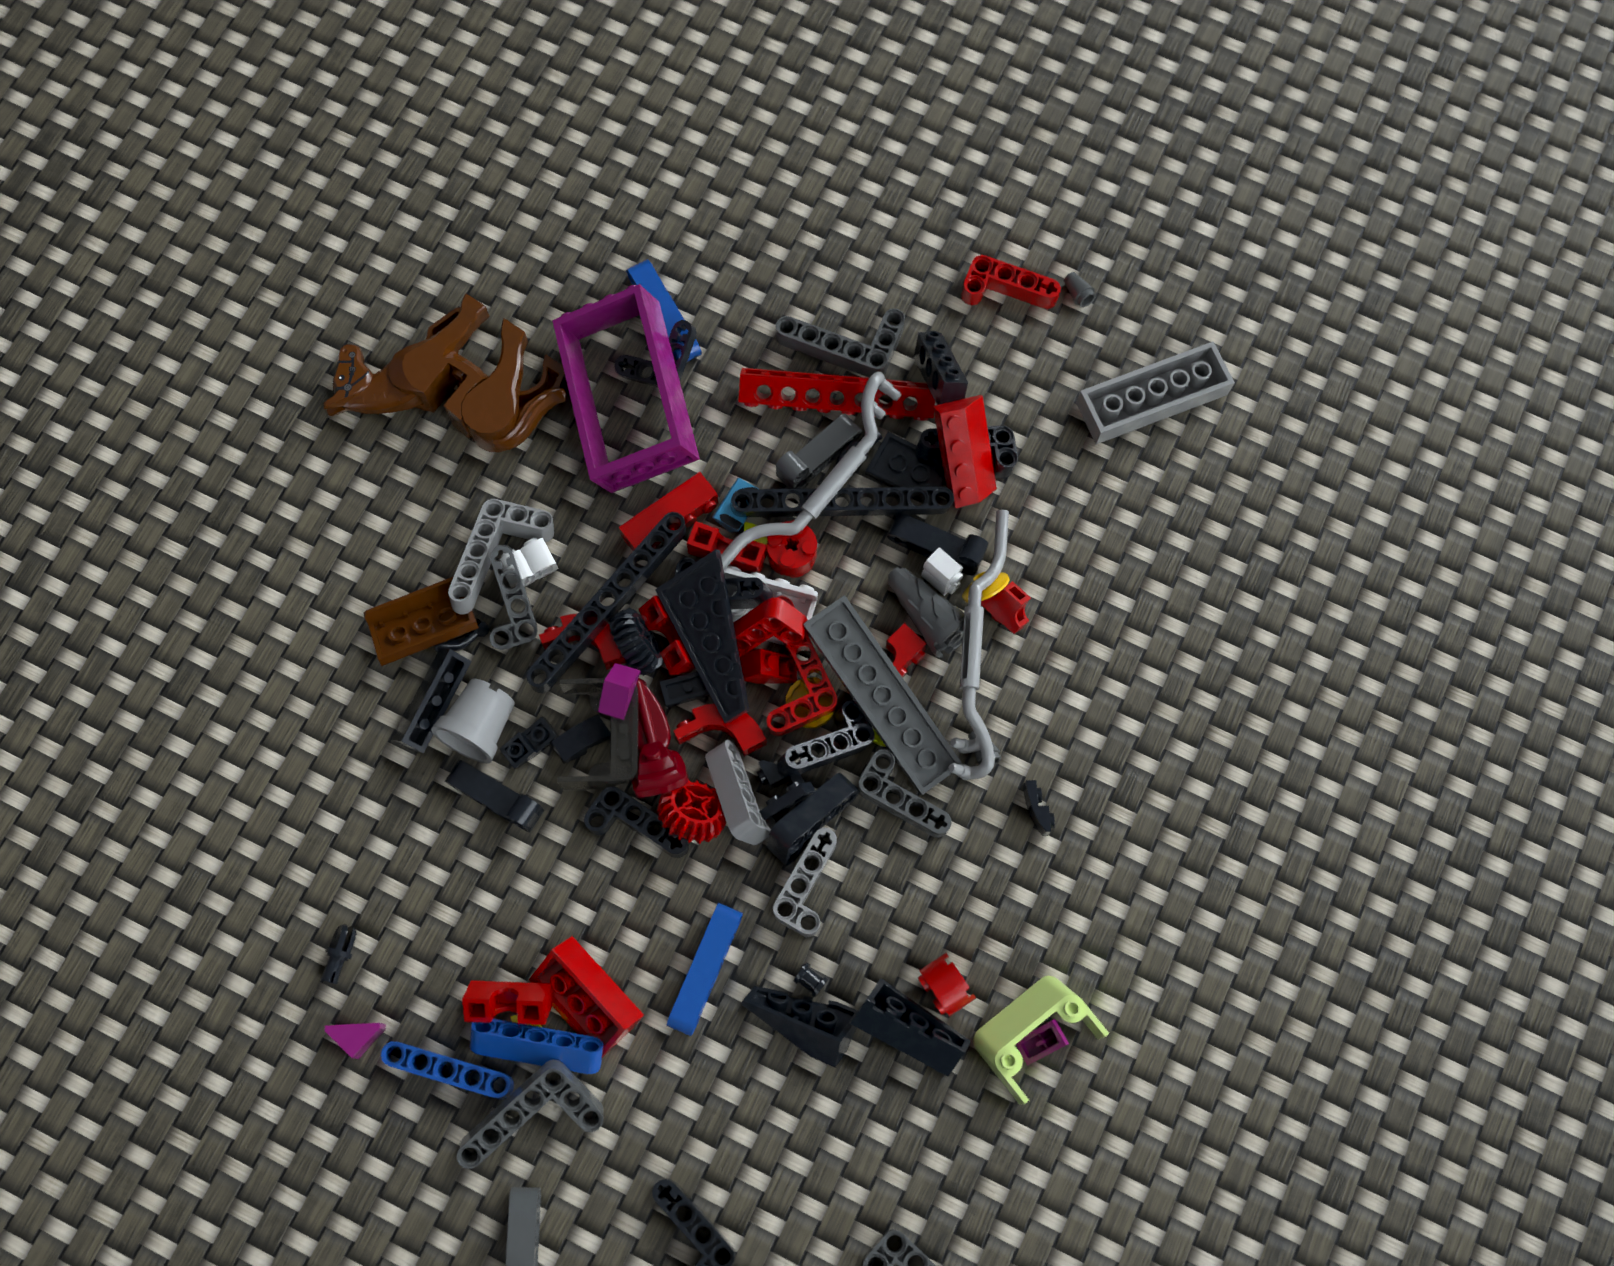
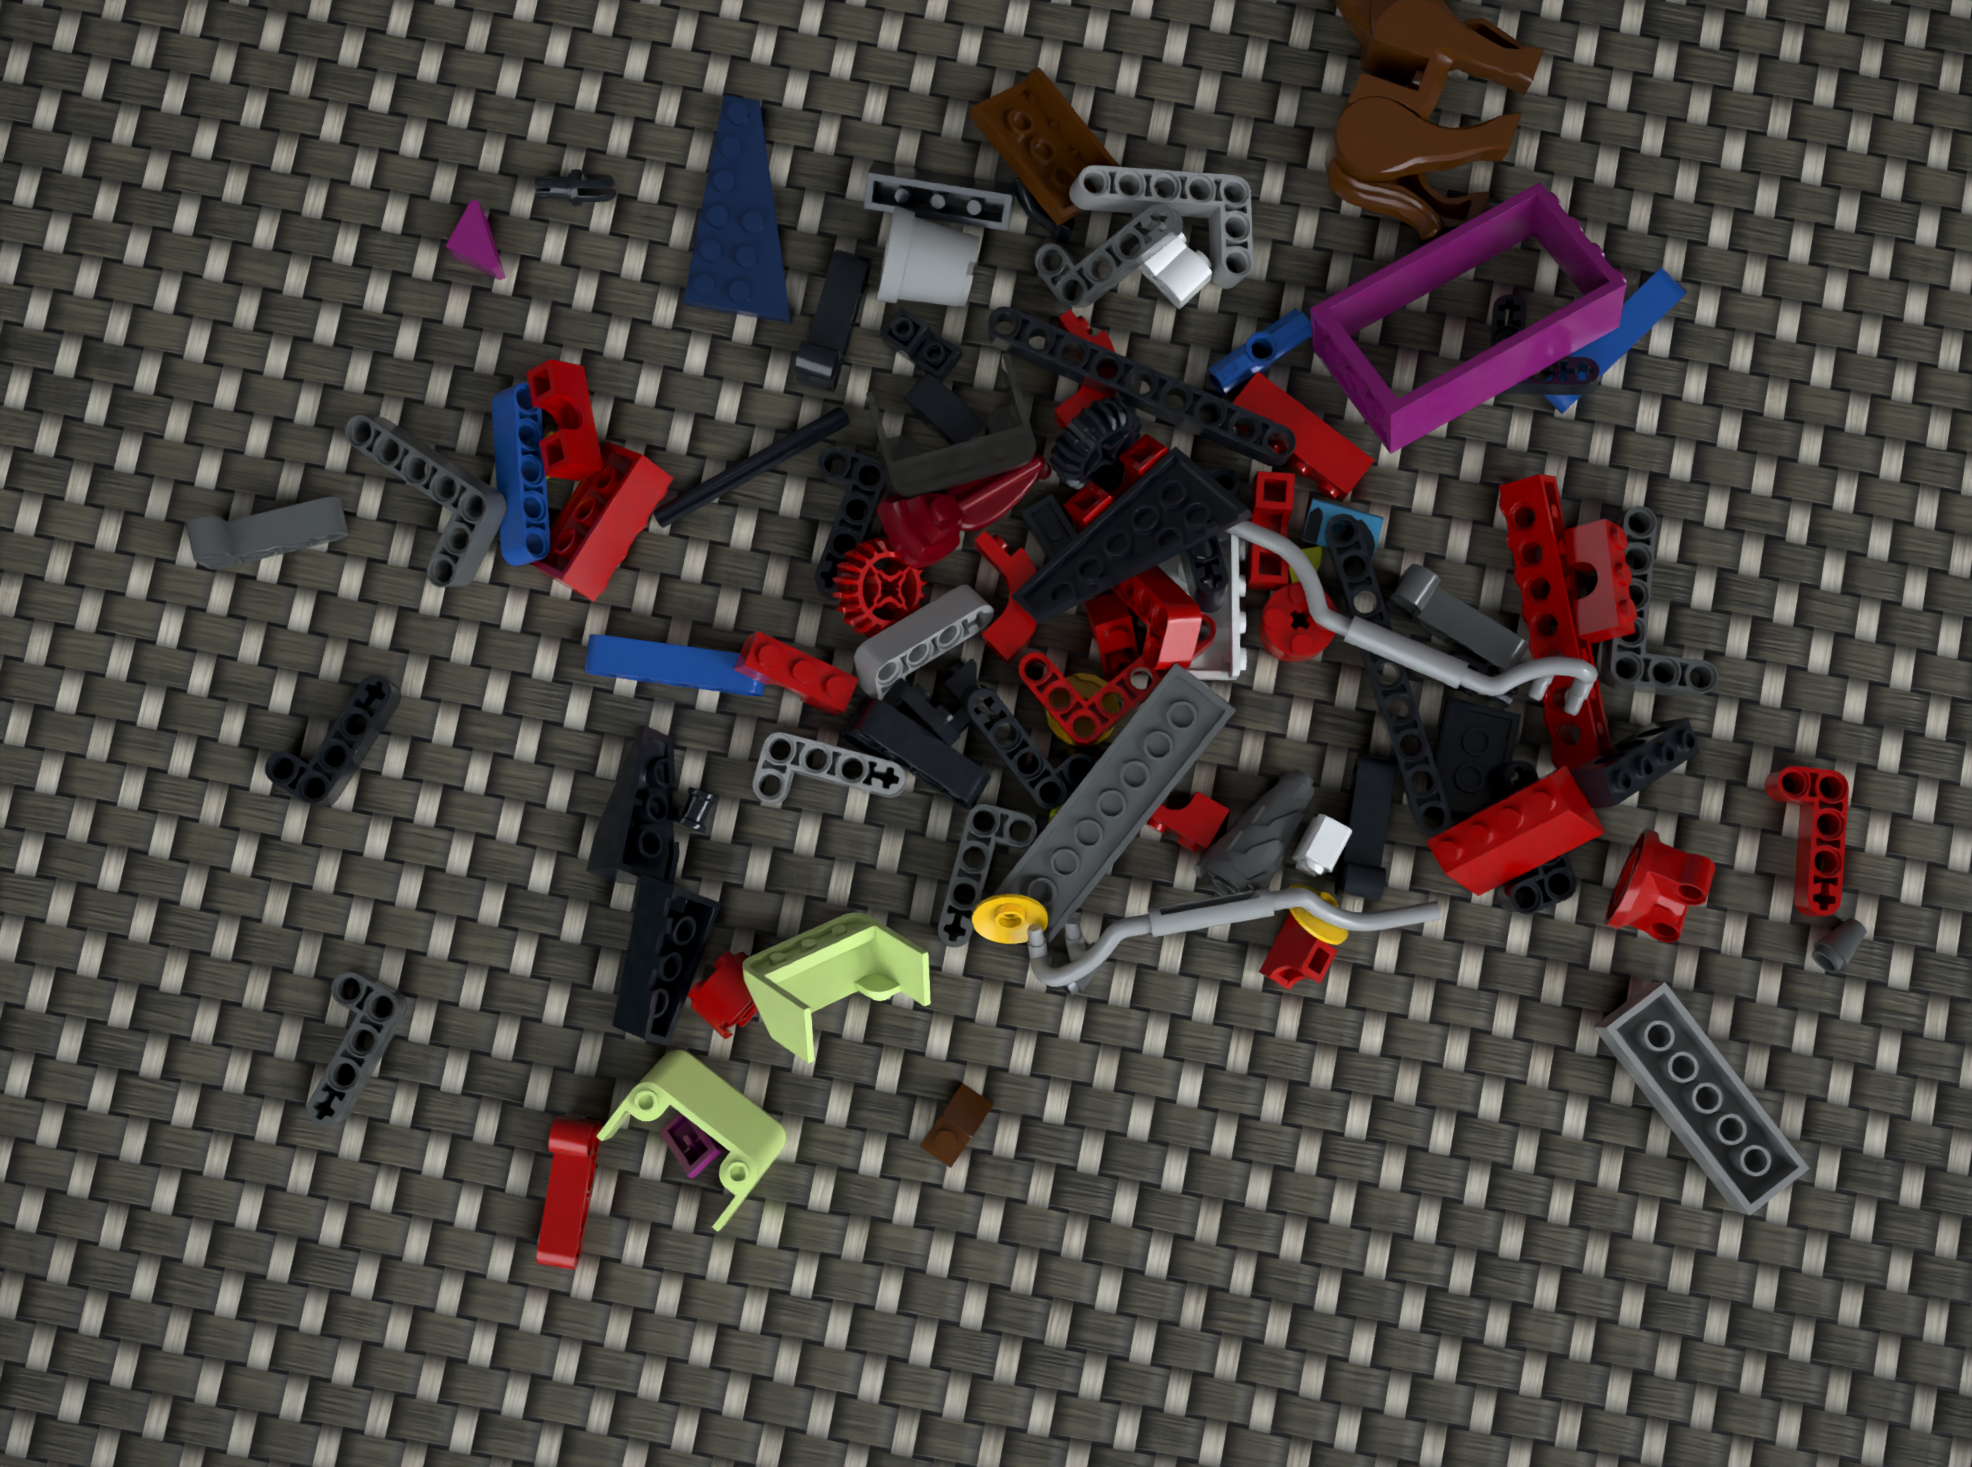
camera: 75 degrees right, 10 degrees up
blue beam [381,1041,514,1099] -> none
magenta slope [598,663,641,720] -> none
black slope [1023,780,1055,836] -> none
none -> red beam [536,1115,602,1270]
none -> black axle [653,407,850,528]
none -> dark blue wing [684,95,792,324]
none -> red arch [733,631,859,715]
none -> yellowish green windscreen [743,913,931,1064]
none -> reddish brown slope [920,1083,993,1168]
none -> yellow dish [972,894,1048,944]
none -> blue piece [1206,308,1312,397]
none -> red arch [1563,519,1637,643]
none -> red piece [1604,828,1716,943]

